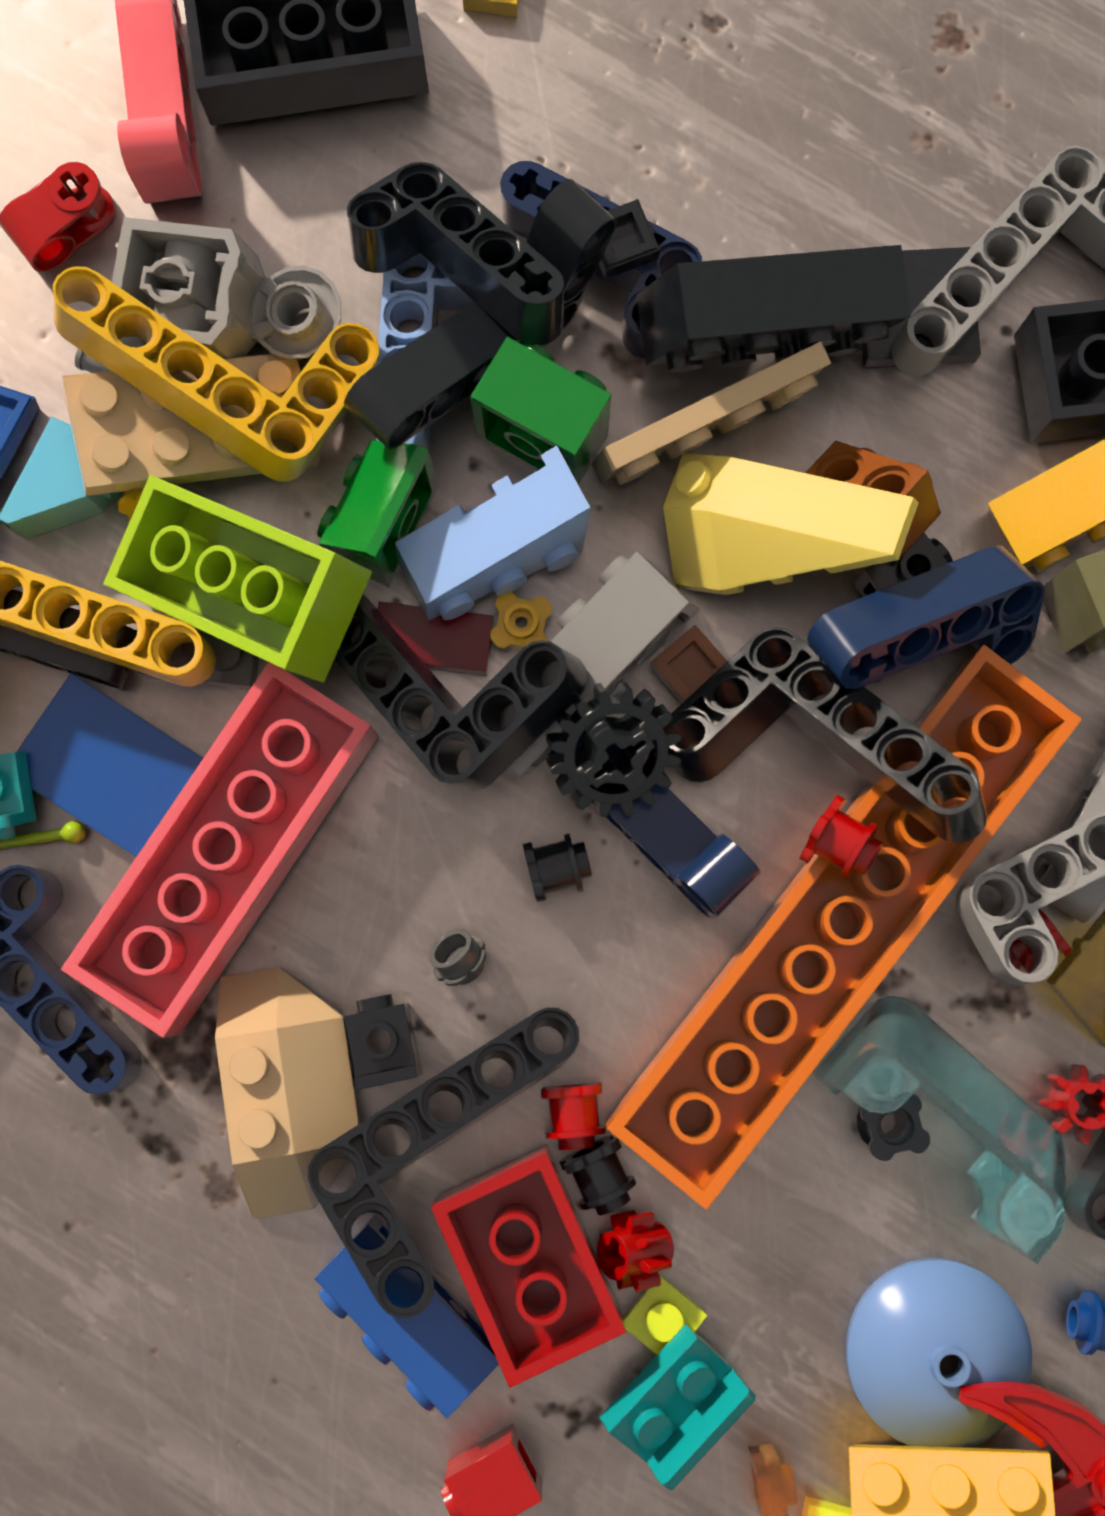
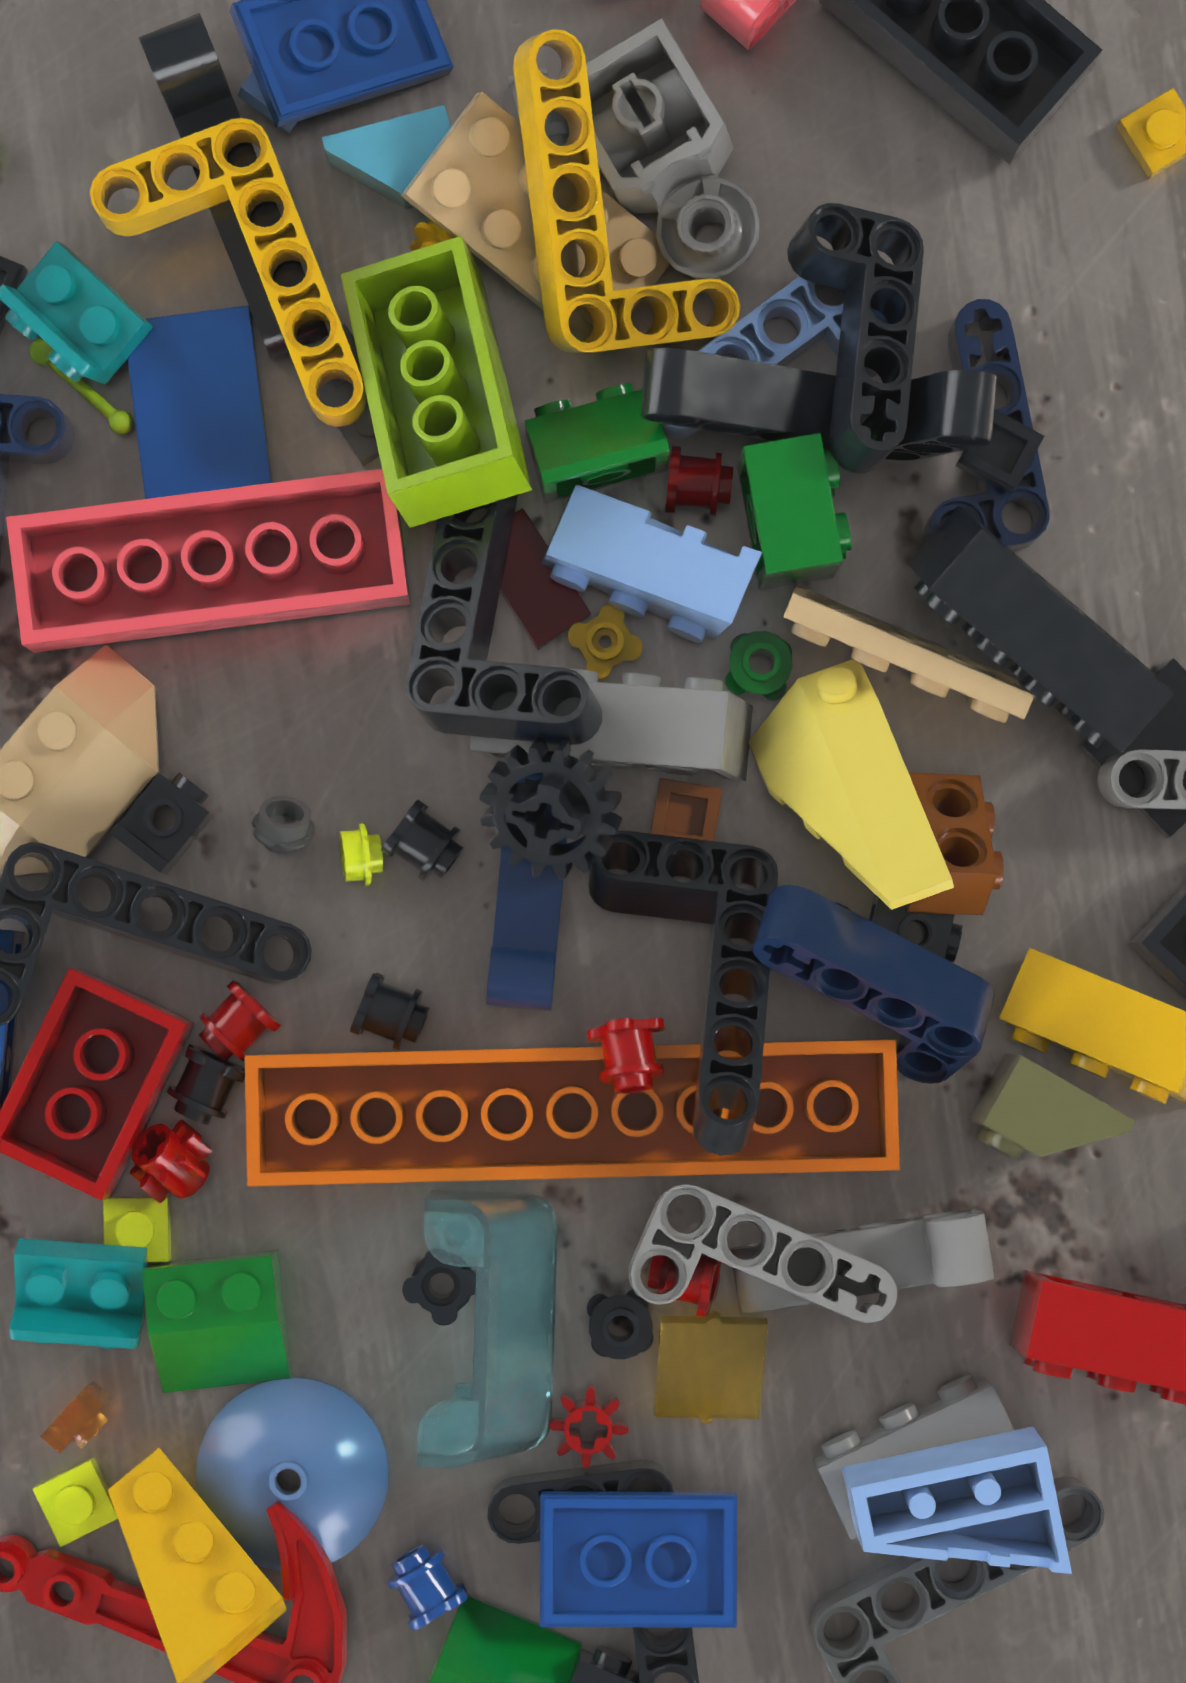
camera: 40 degrees right, 5 degrees up
none -> green slope [142,1250,292,1393]
none -> neon yellow plate [339,823,383,886]
none -> black brick [350,972,430,1050]
none -> black brick [586,1289,654,1360]
none -> red brick [665,446,734,516]
none -> green brick [725,631,793,701]

